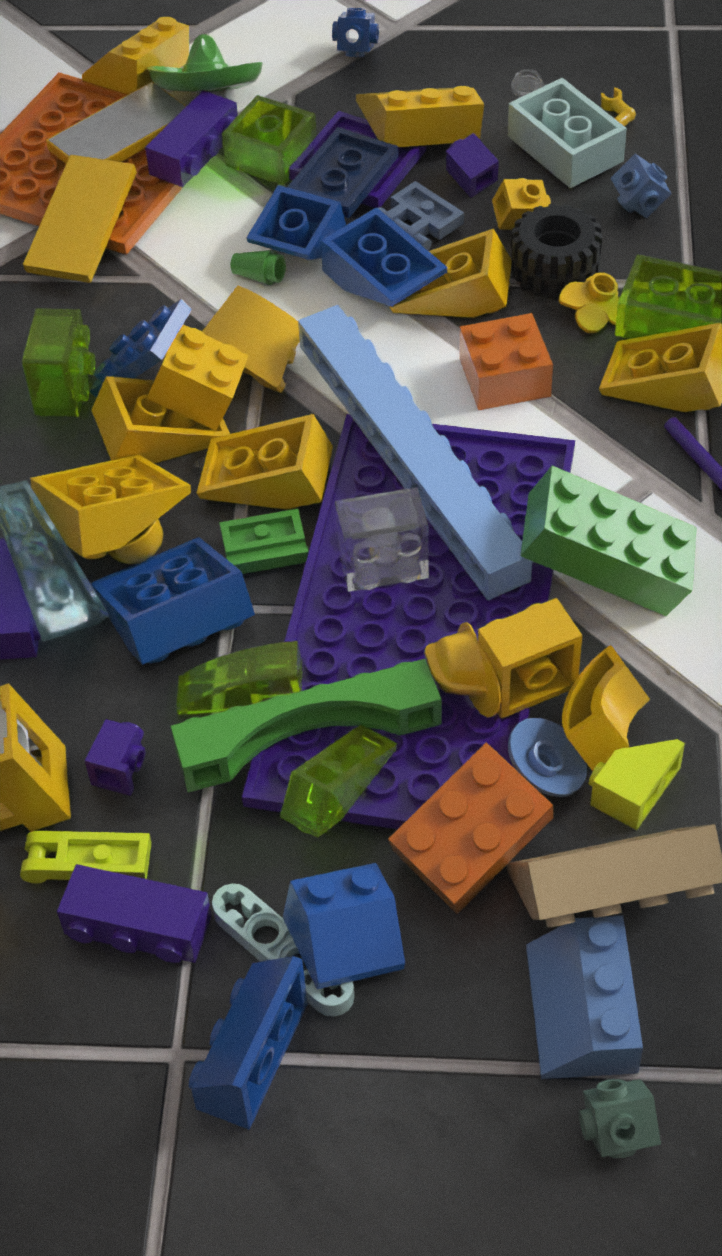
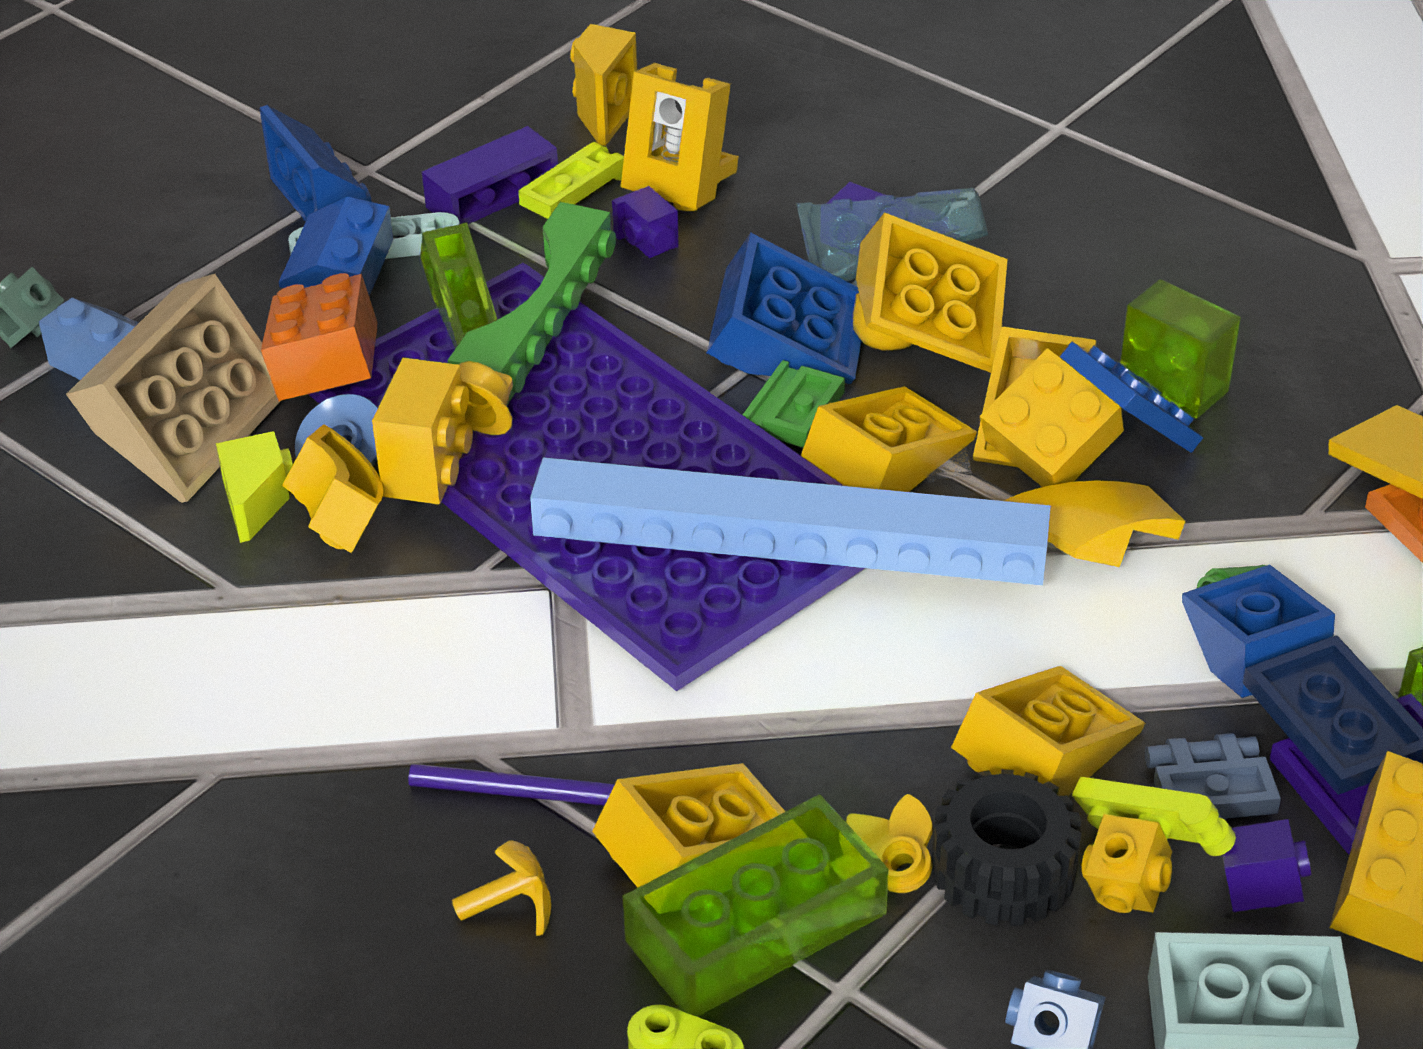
camera: 125 degrees right, 10 degrees down
clear neon green slope [176,641,302,715] -> none
blue slope [321,207,447,307] -> none
clear brick [335,487,429,592] -> none
orange brick [459,313,553,411] -> none
bright green brick [520,465,697,616] -> none
none -> neon yellow plate [1071,777,1236,856]

